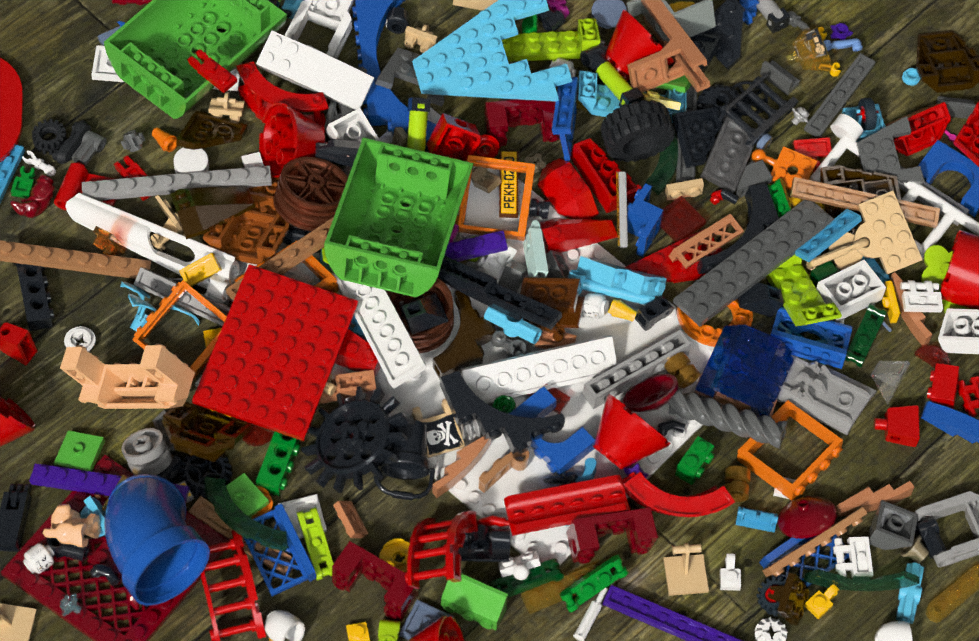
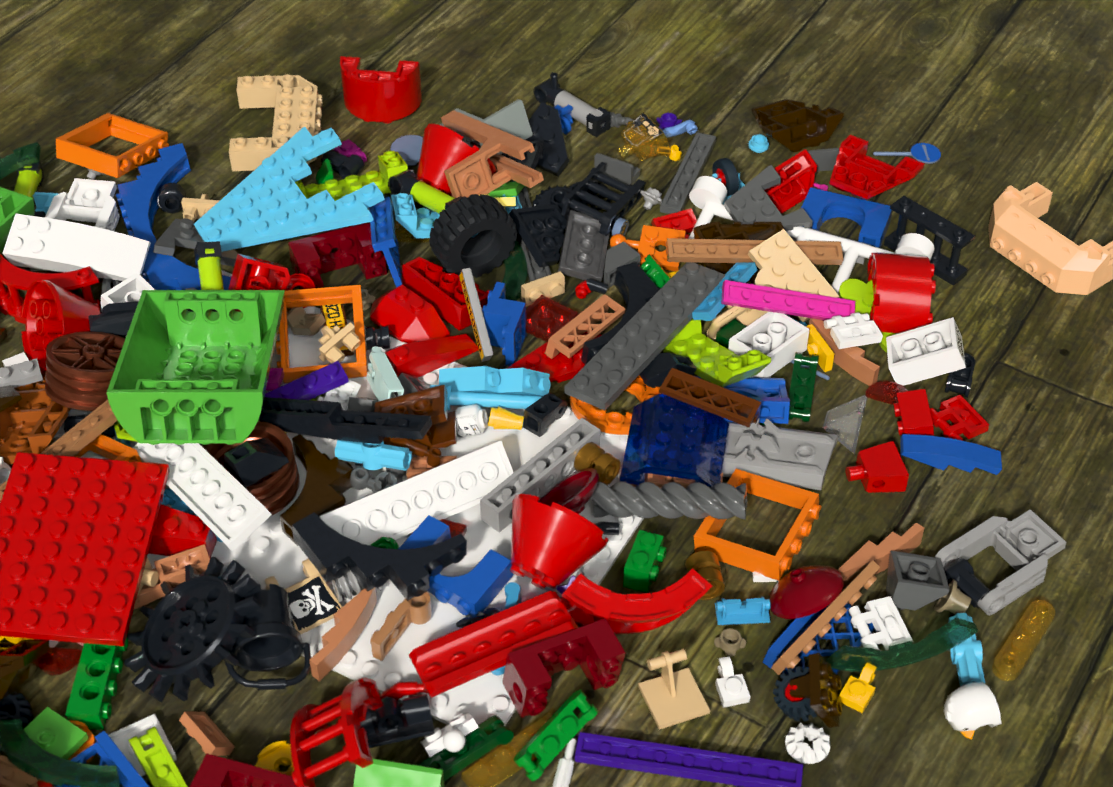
camera: 10 degrees left, 15 degrees down
none -> tan hips [319,322,361,363]
none -> reddish brown fence [659,368,762,428]
none -> dark tan plate [714,629,746,657]
none -> dark pink tile [721,280,855,320]

